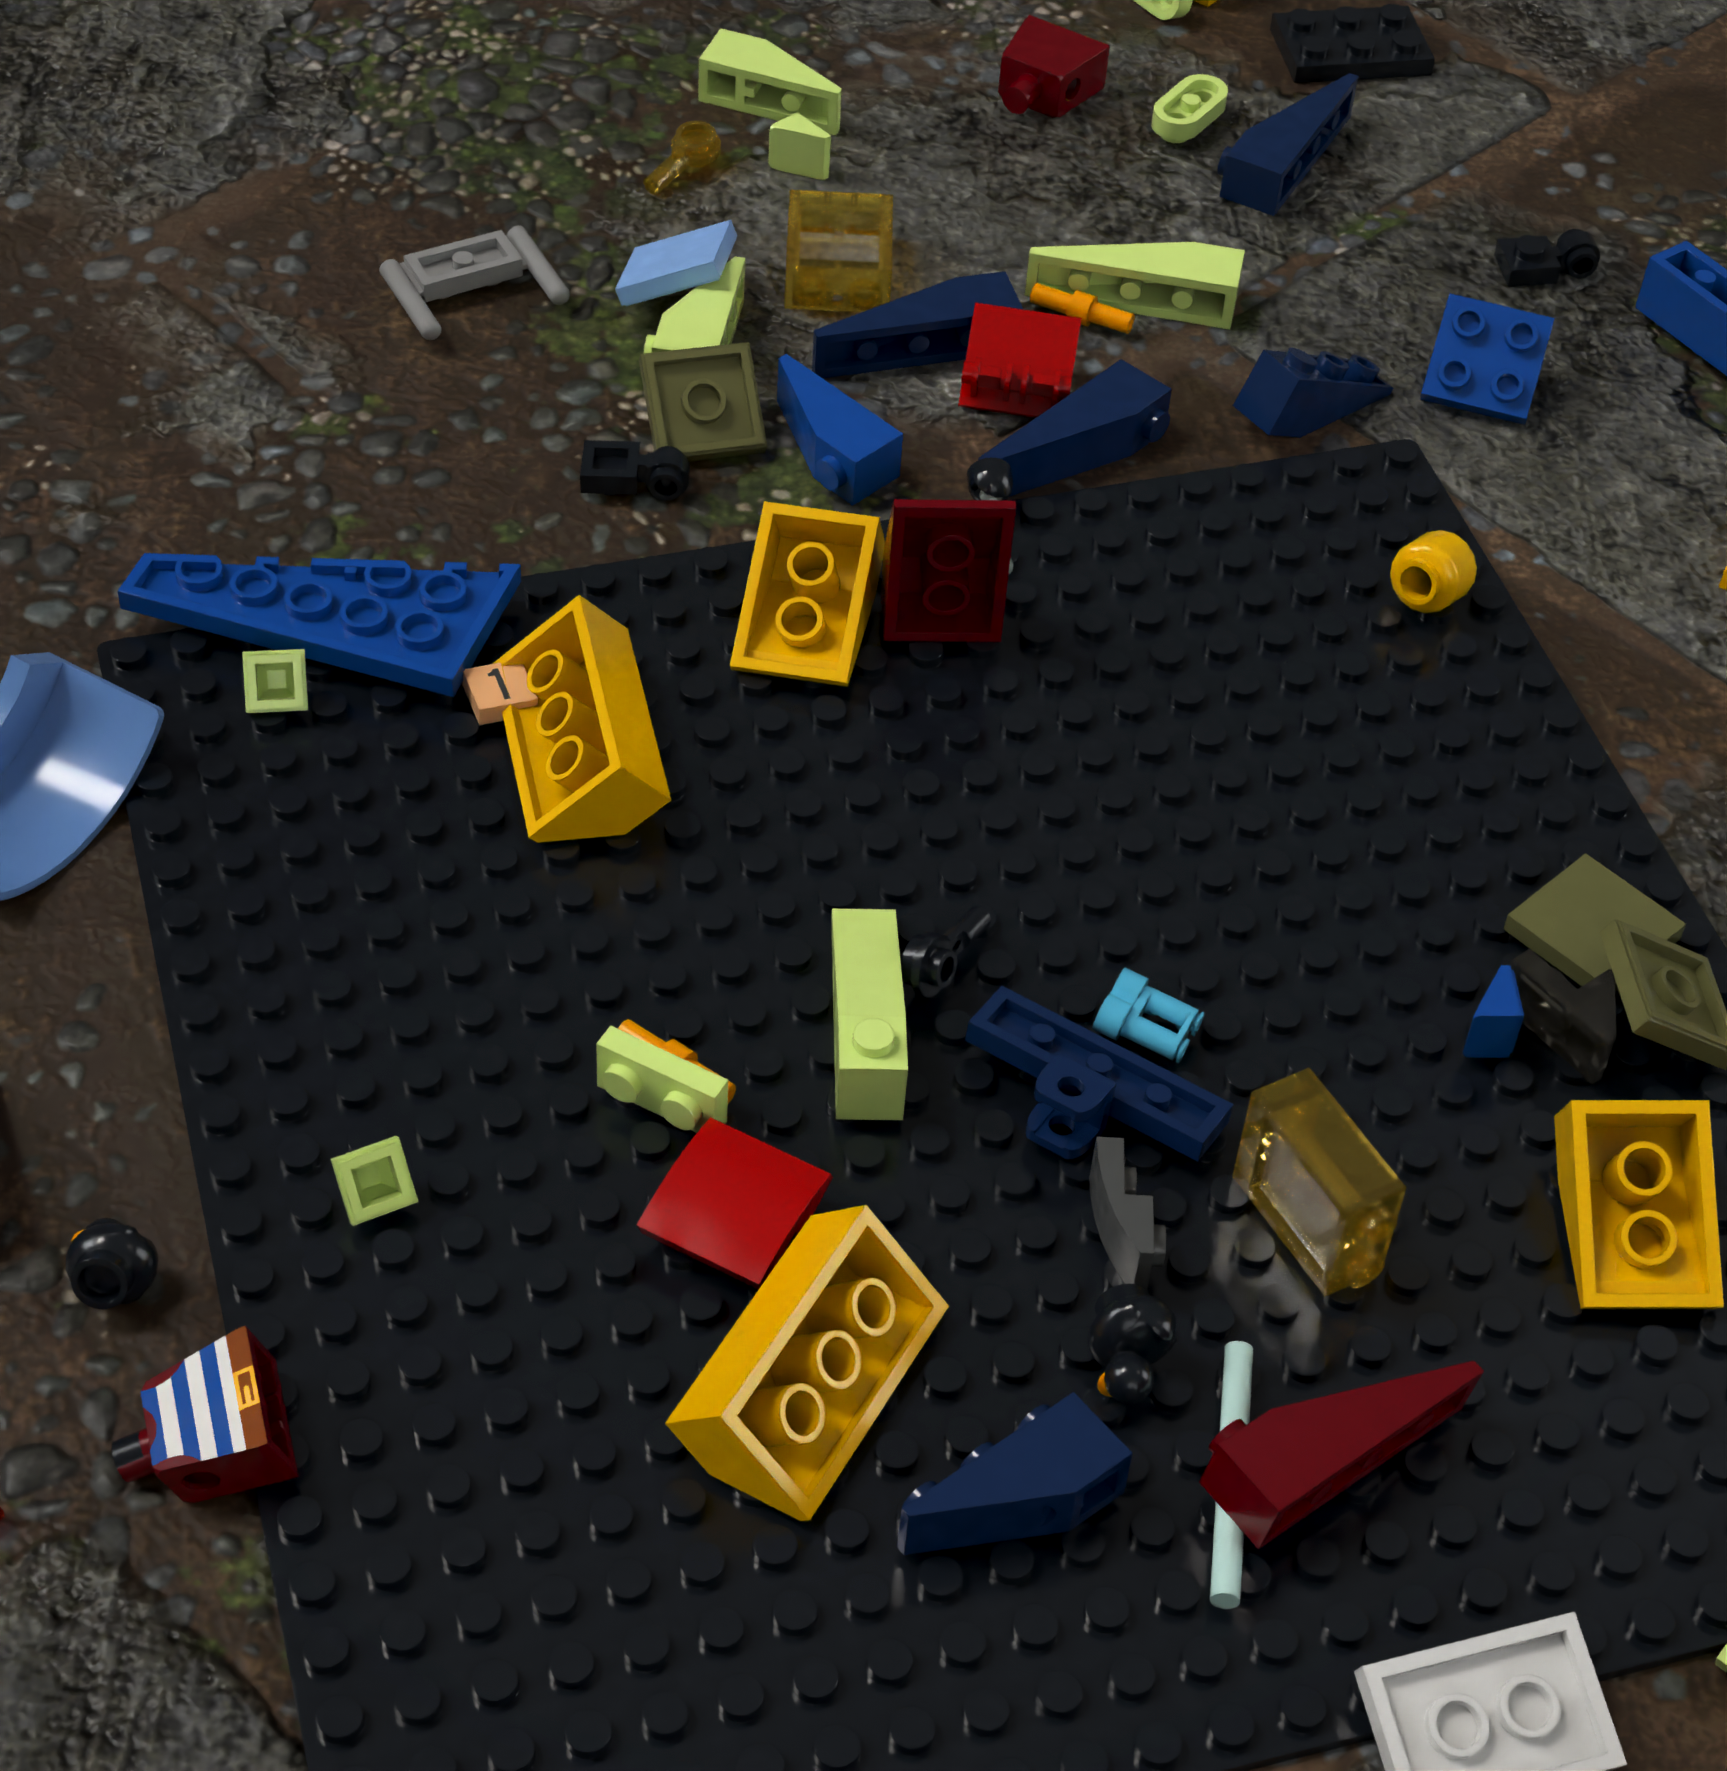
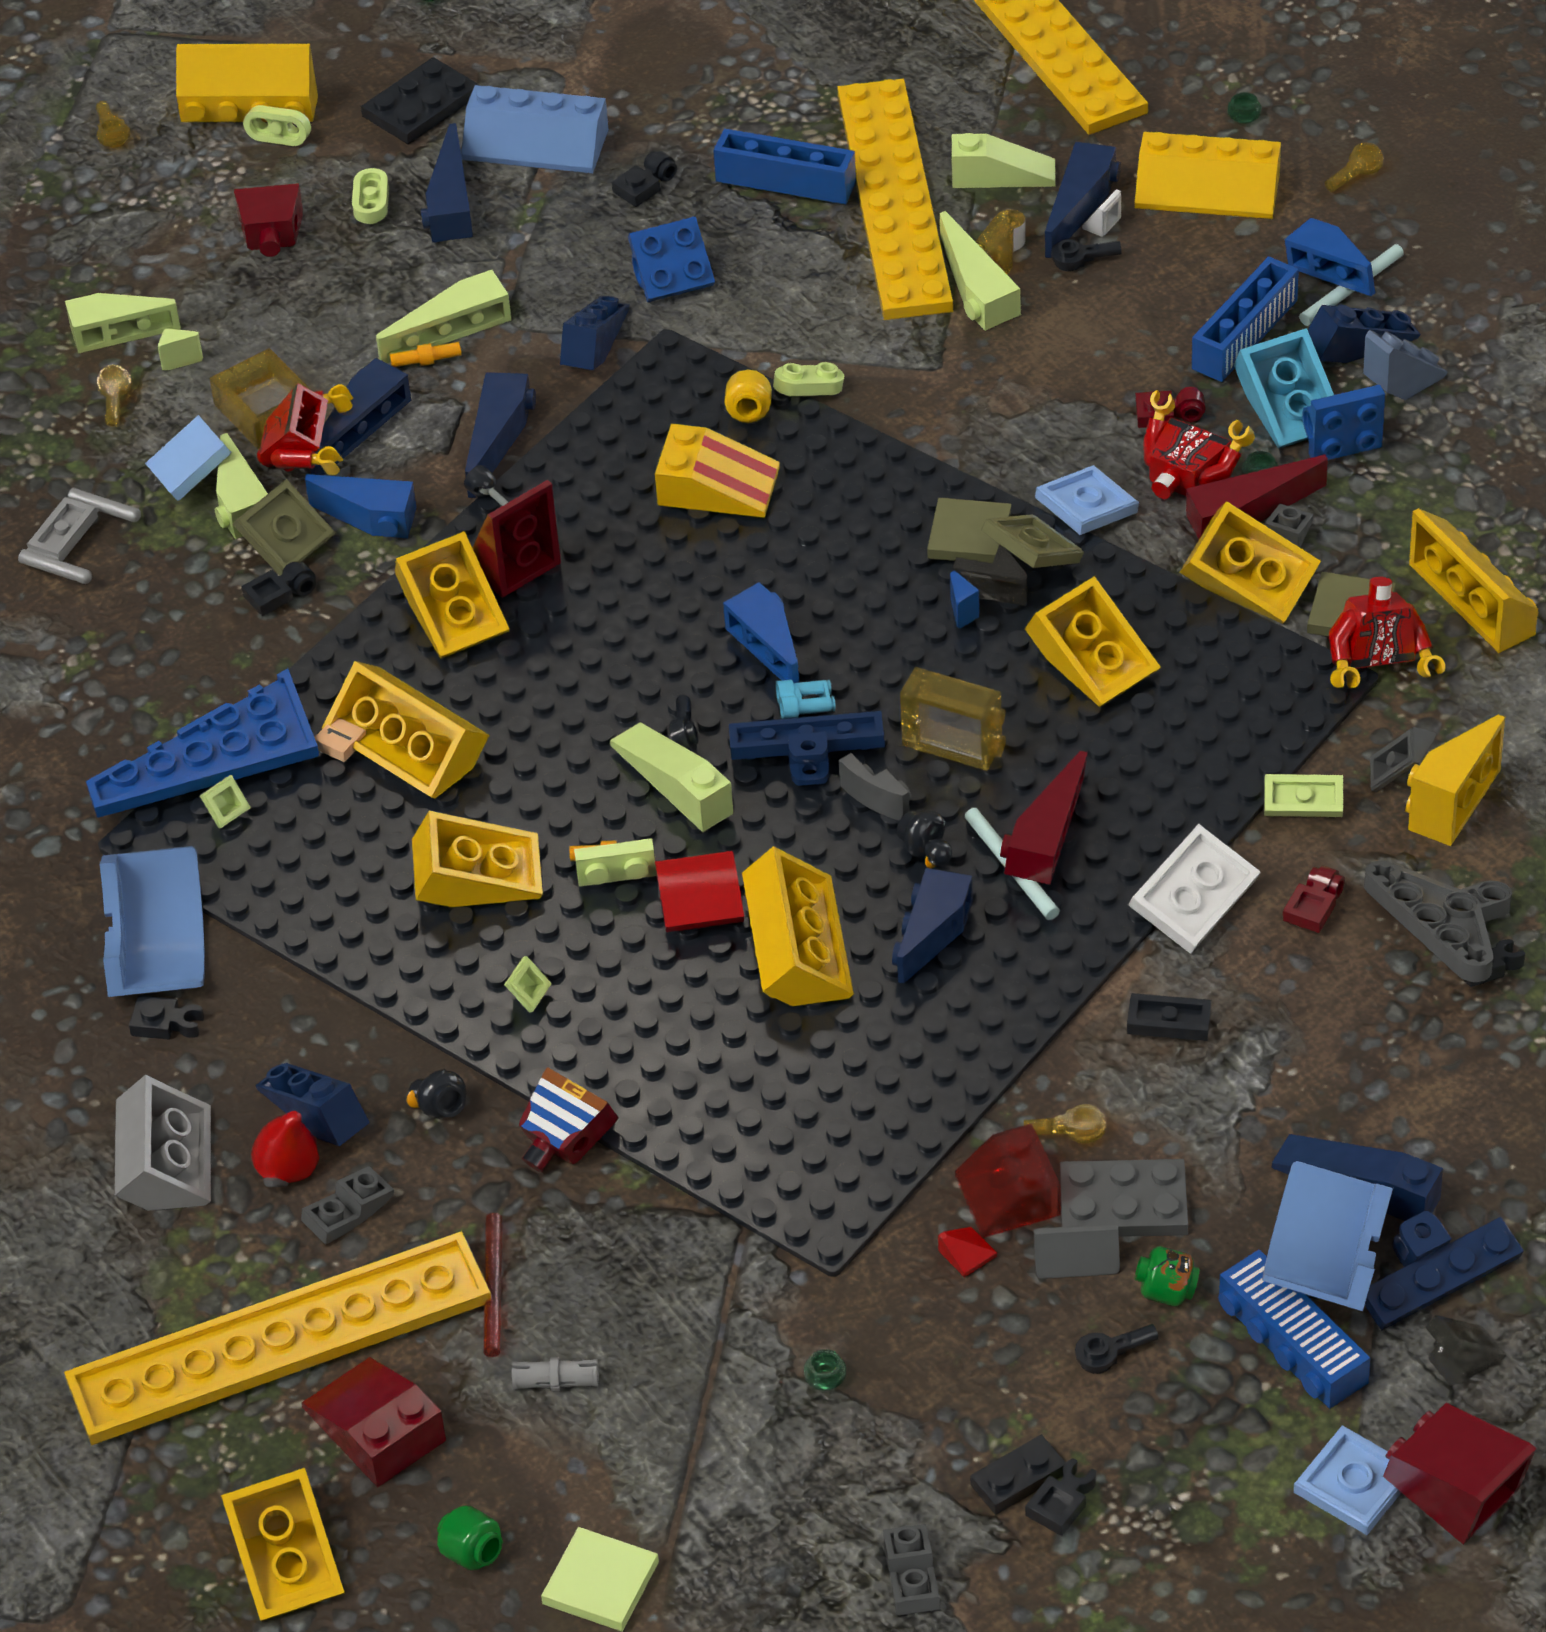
camera: 30 degrees left, 0 degrees up
red hinge [958,302,1082,418] -> none
none -> red torso [257,383,353,475]
none -> yellow slope [412,811,543,907]
none -> medium blue slope [461,85,609,173]
none -> yellow slope [655,424,780,518]
none -> blue slope [723,582,799,683]
none -> yellowish green plate [773,362,844,396]

